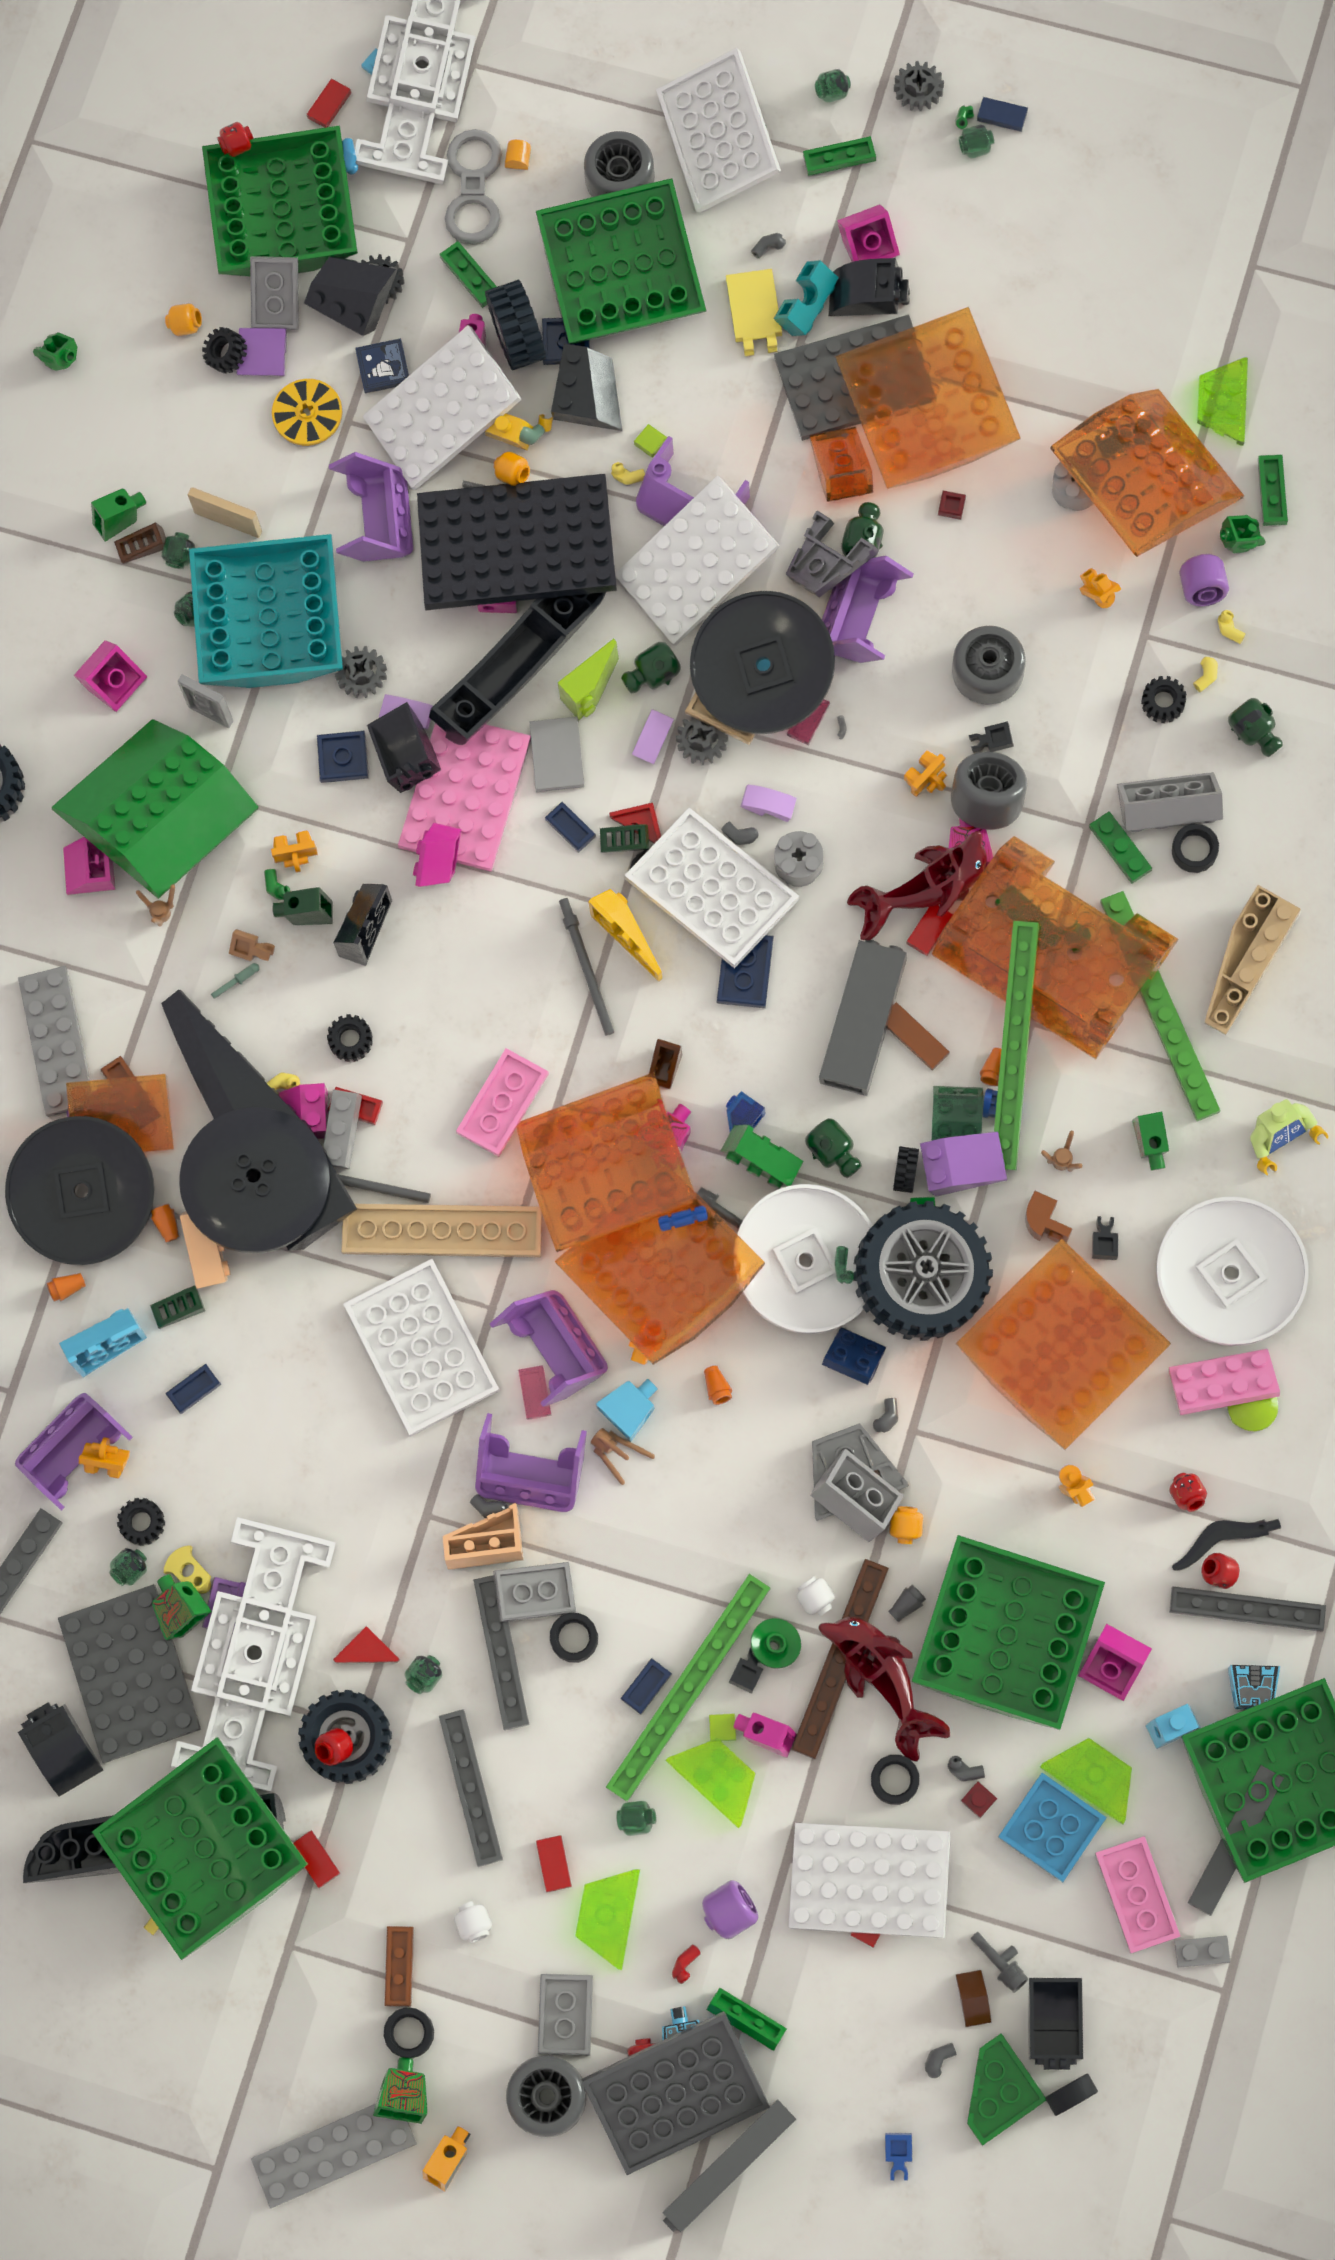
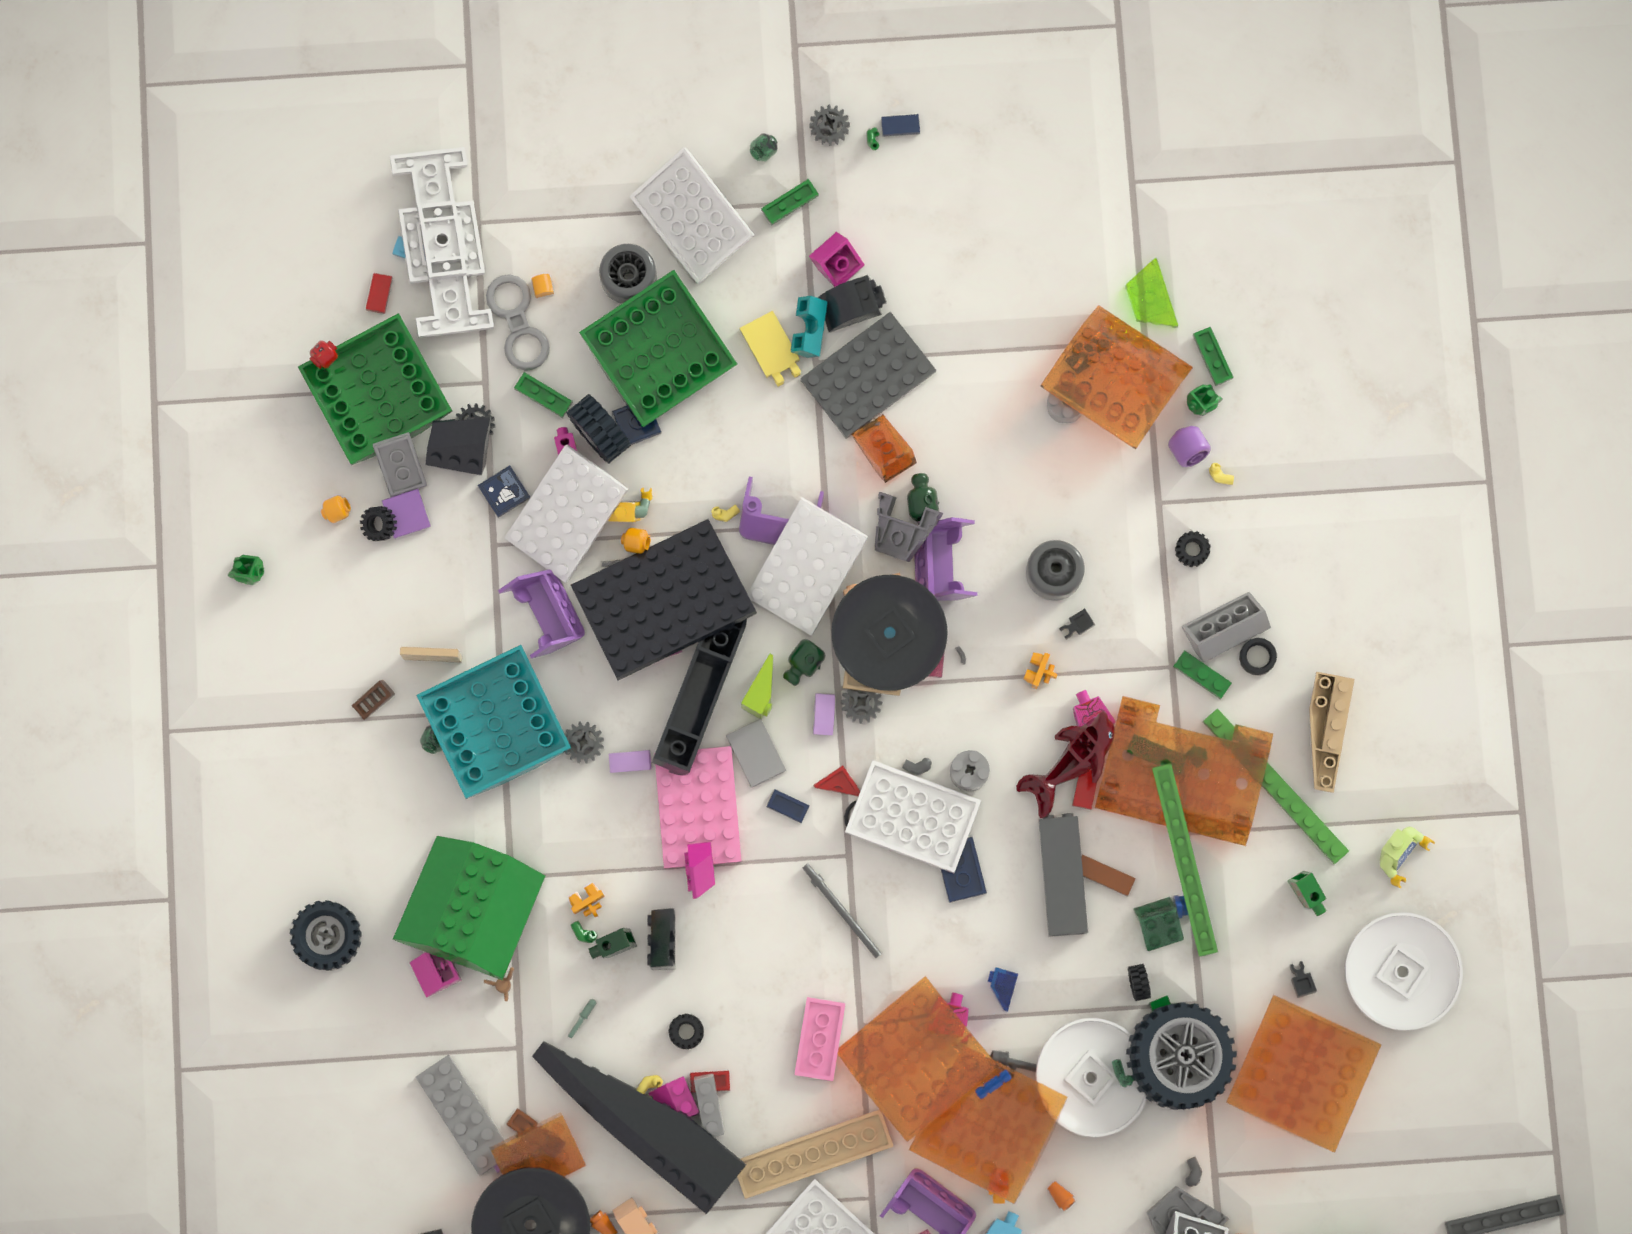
camera: 30 degrees left, 5 degrees up
dark pink slope [73,640,147,712] -> none
green torso [91,488,146,542] -> none
clear green head [161,532,195,569] -> none
light grey tile [178,674,233,728] -> none
black dish [179,1107,330,1253] -> none
medium nougat plate [229,929,275,961] -> none
yellow piece [272,379,343,446] -> none
dark blue tile [317,730,369,783] -> none
dark grey bar [338,1174,431,1203] -> none
dark azure arm [342,138,358,175] -> none
black piece [367,702,441,793] -> none
black wedge [551,344,622,431] -> none
yellow wedge [588,889,662,981] -> none
dark green slope [600,824,649,853] -> none
lime tile [634,424,667,458] -> none
reddish brown slope [647,1039,682,1089] -> none
green wedge [720,1125,804,1189] -> none
lavender slope [740,784,797,822] -> none
dark grey arm [751,233,786,258] -> none
dark green piece [805,1118,862,1178] -> none
dark blue plate [822,1327,886,1385] -> none
clear orange slope [835,307,1021,489] -> none
medium lavender slope [920,1132,1007,1197] -> none
dark red tile [938,491,966,520] -> none
dark grey wheel [951,752,1027,830] -> none
clear green head [958,124,994,159] -> none
orange cone [980,1048,1001,1086] -> none
dark orange brick [1025,1191,1072,1243] -> none
medium nougat plant [1041,1130,1083,1172] -> none
light orange hips [1058,1465,1095,1507] -> none
light orange hips [1079,568,1121,608] -> none
bright pink plate [1169,1349,1280,1415] -> none
red head [1169,1473,1207,1512] -> none
black piece [1172,1519,1281,1571] -> none
light yellow arm [1193,657,1218,692] -> none
red head [1201,1553,1240,1589] -> none
lime dish [1227,1397,1278,1431] -> none
dark green piece [1228,698,1283,757] -> none

